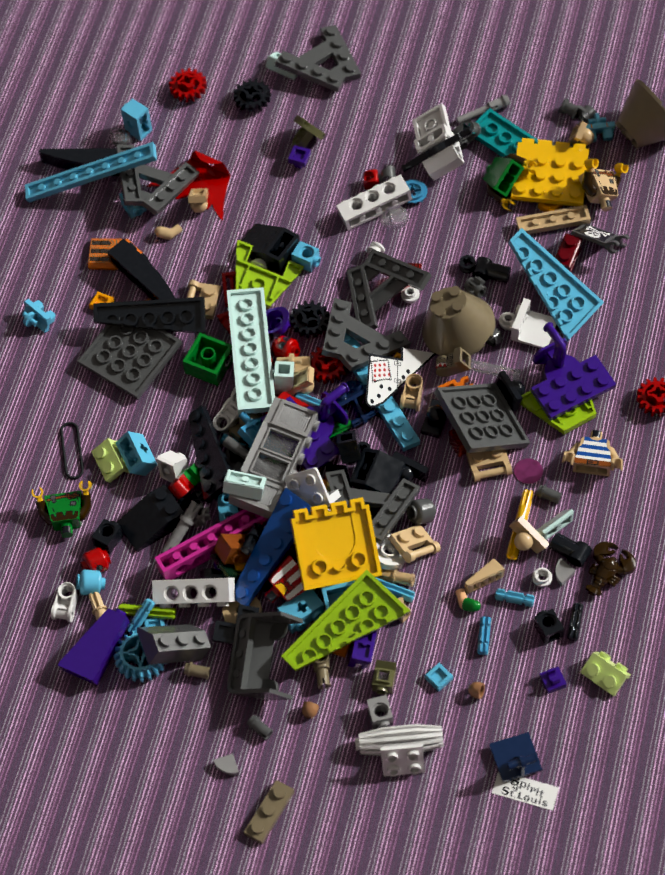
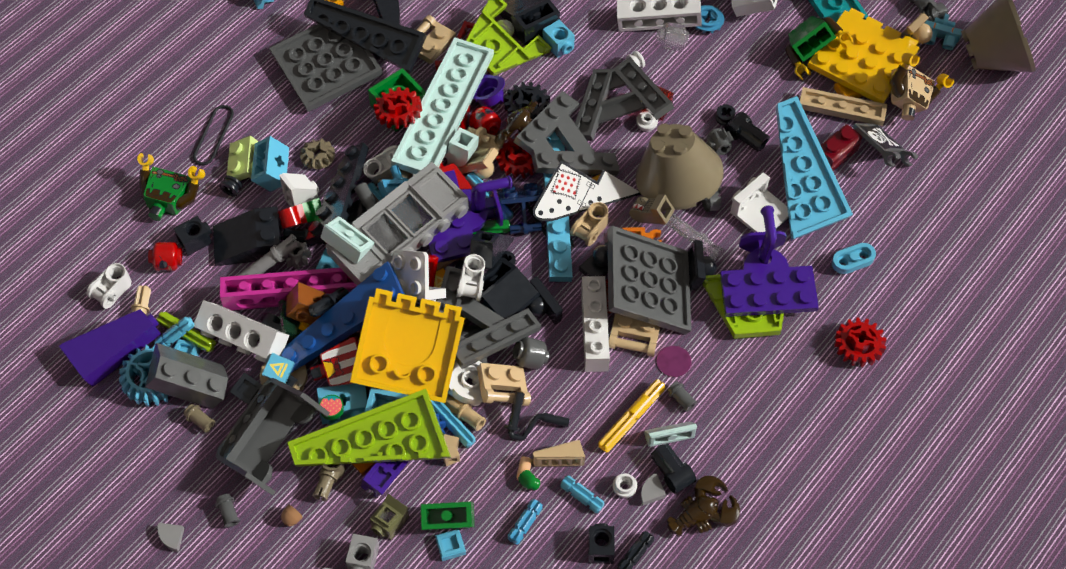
camera: 20 degrees right, 0 degrees up
medium azure head [76,569,105,595] -> none
white plate [499,312,516,330] -> none
tan tile [509,516,549,554] -> none
torso [562,430,623,477] -> none
none -> black bush [220,175,242,197]
none -> medium azure tile [262,353,295,384]
none -> dark tan gear [300,138,335,169]
none -> tile [319,395,344,420]
none -> red gear [374,87,423,129]
none -> green brick [421,502,475,530]
none -> white piece [456,254,485,301]
none -> dark brown animal [494,101,538,147]
none -> black piece [504,392,570,441]
none -> white brick [581,276,610,372]
none -> medium azure plate [832,243,876,274]

